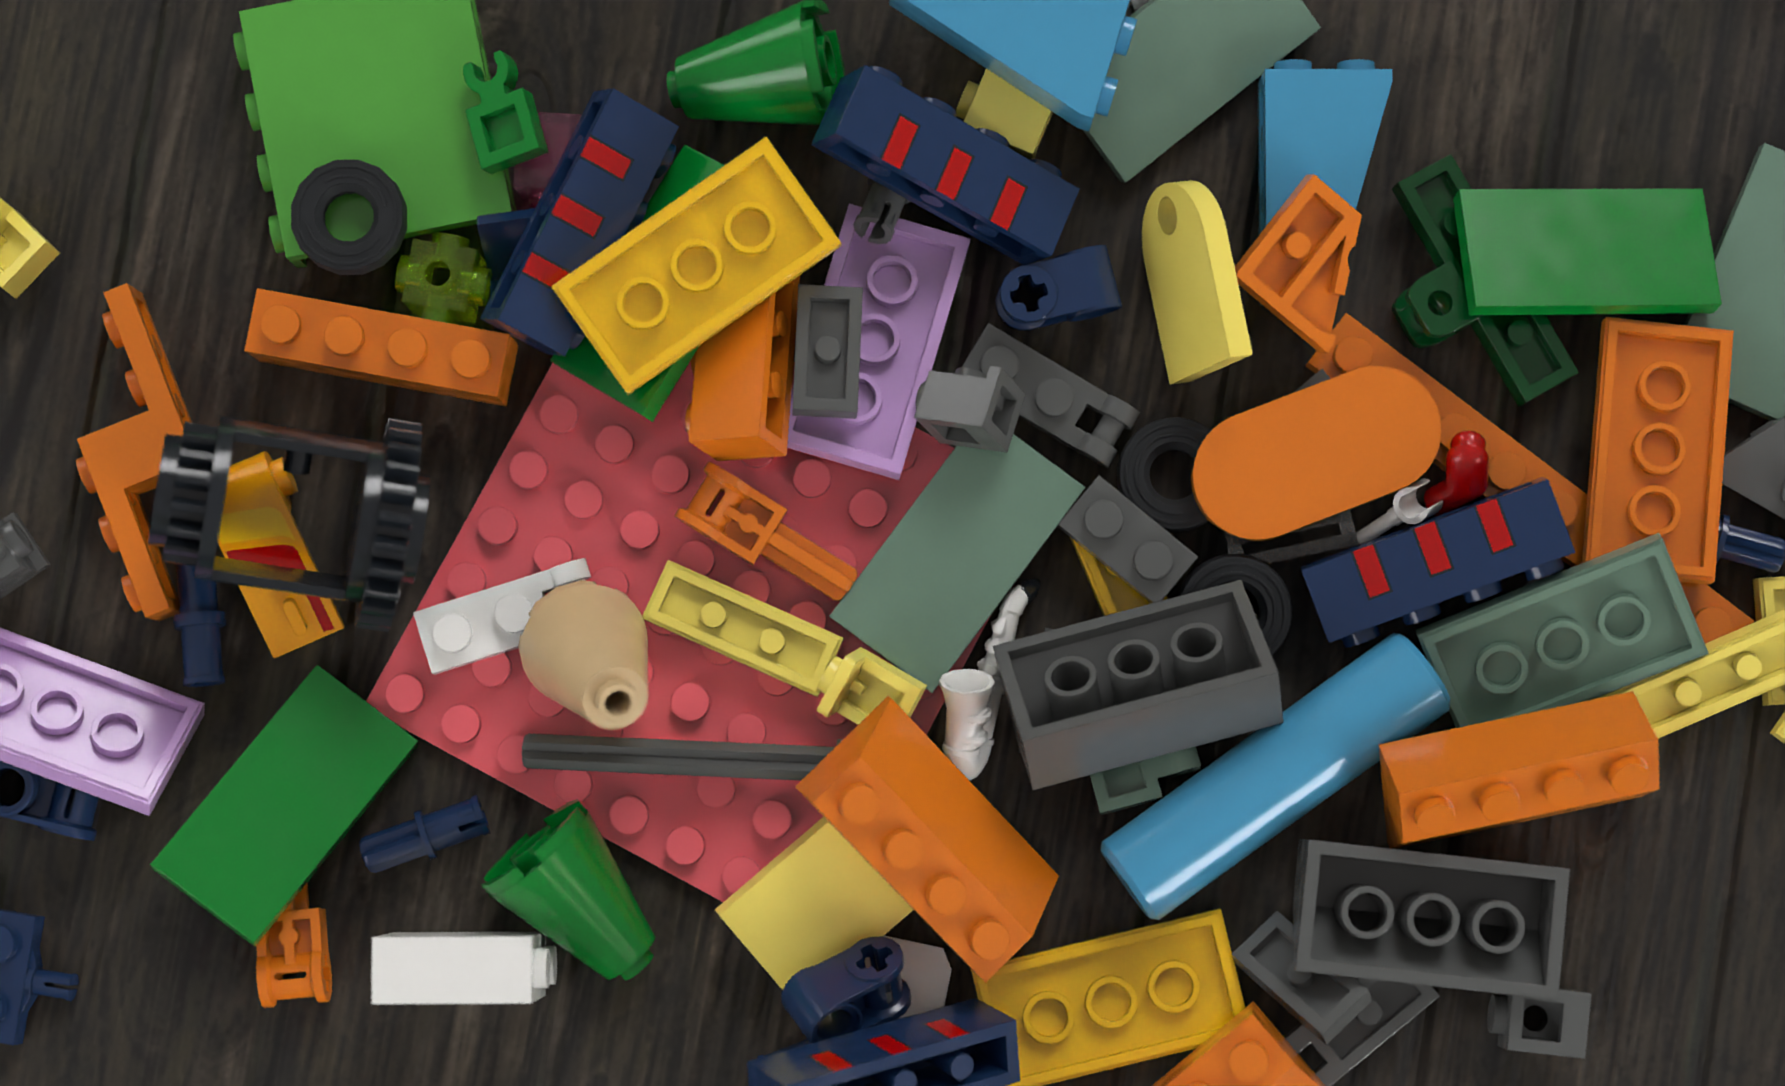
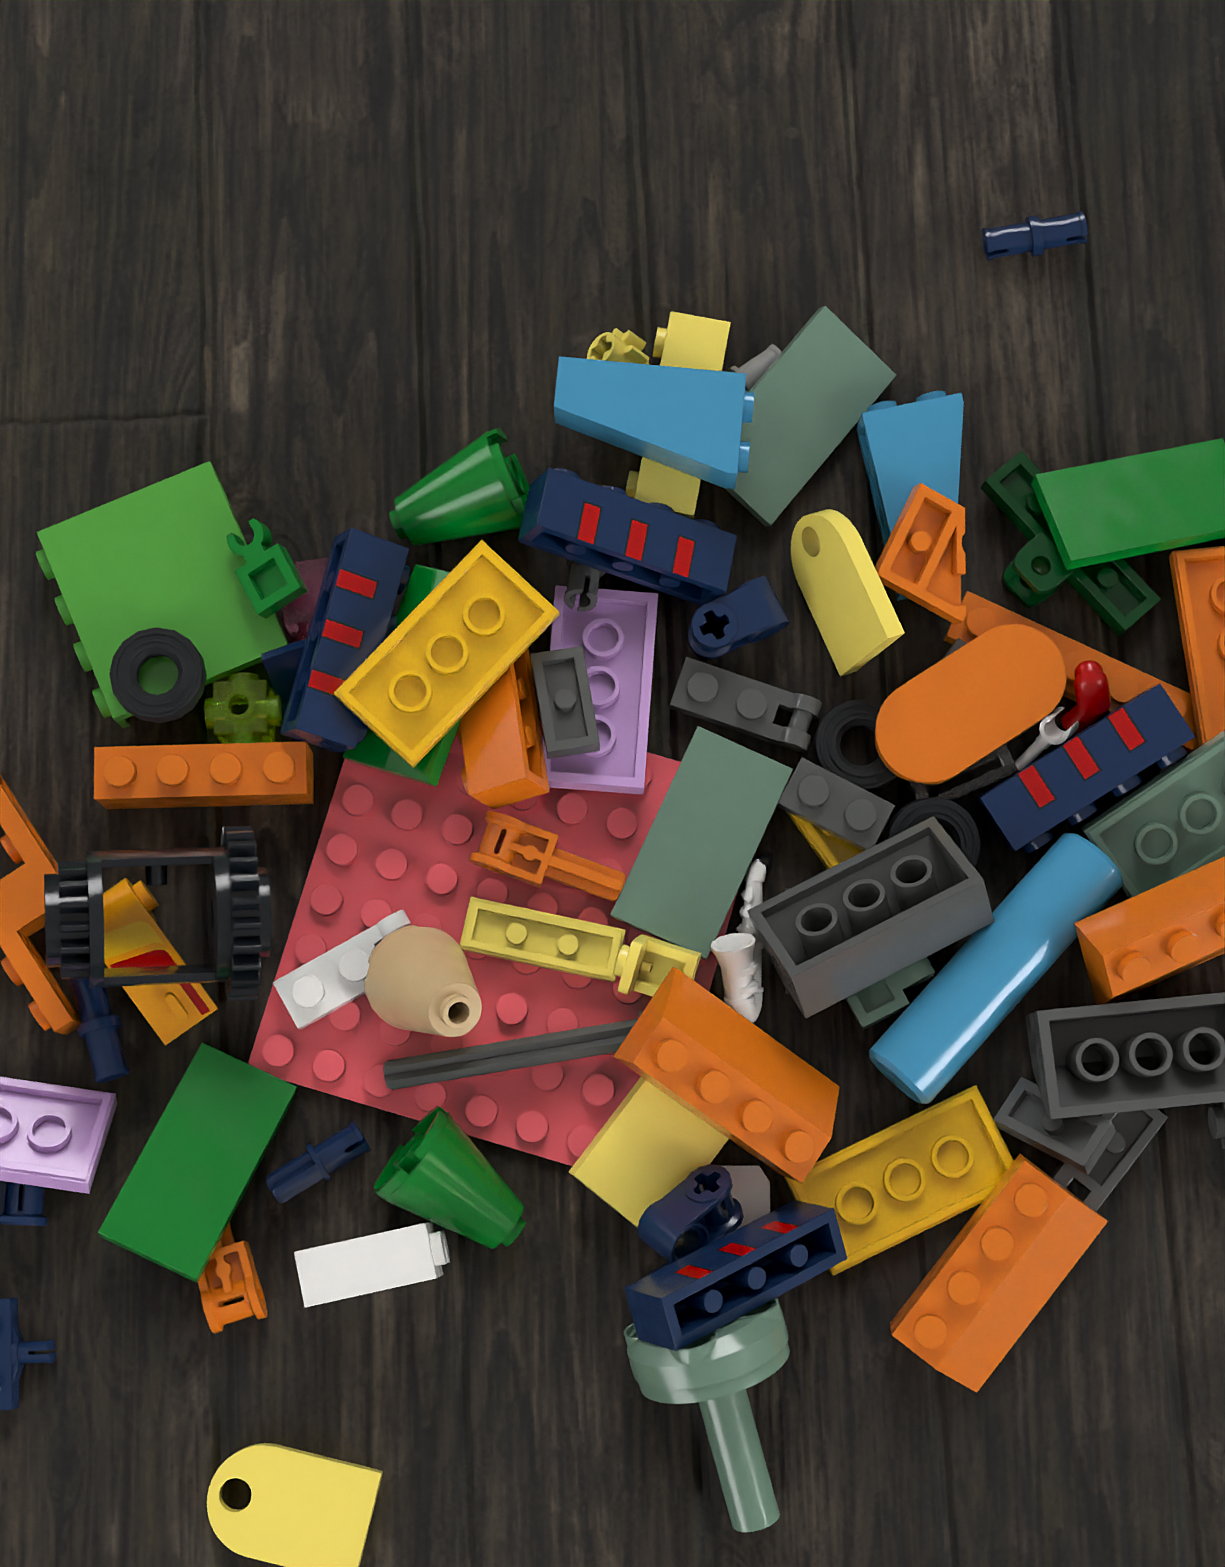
camera: 15 degrees left, 5 degrees down
dark grey brick [914,366,1026,453] -> none

